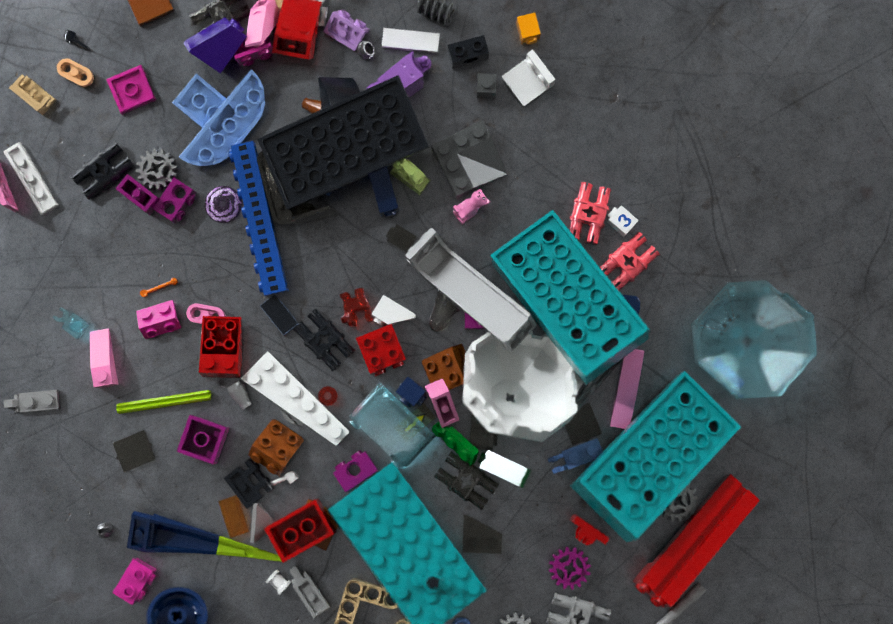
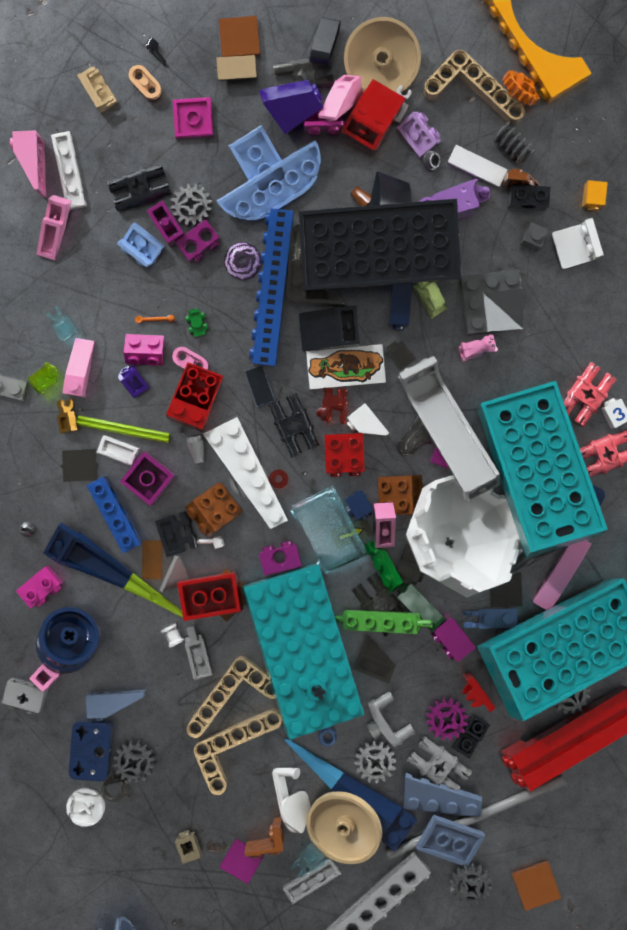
camera: 15 degrees right, 5 degrees up
none -> clear neon green bracket [27,362,59,395]
none -> bright pink slope [36,195,71,260]
none -> pearl gold plate [57,399,77,434]
none -> blue brick [86,476,143,553]
none -> white tile [97,435,140,466]
none -> light blue bracket [117,222,165,267]
none -> dark purple bracket [118,365,149,398]
none -> green piece [185,308,209,337]
none -> tan hinge [216,55,257,80]
none -> black slope [299,305,360,351]
none -> tile [306,344,386,390]
none -> bright green plate [334,610,433,634]
none -> light grey connector [366,691,416,748]
none -> magenta brick [430,613,476,662]
none -> black slope [452,715,490,758]
none -> dark orange wing [502,169,540,188]

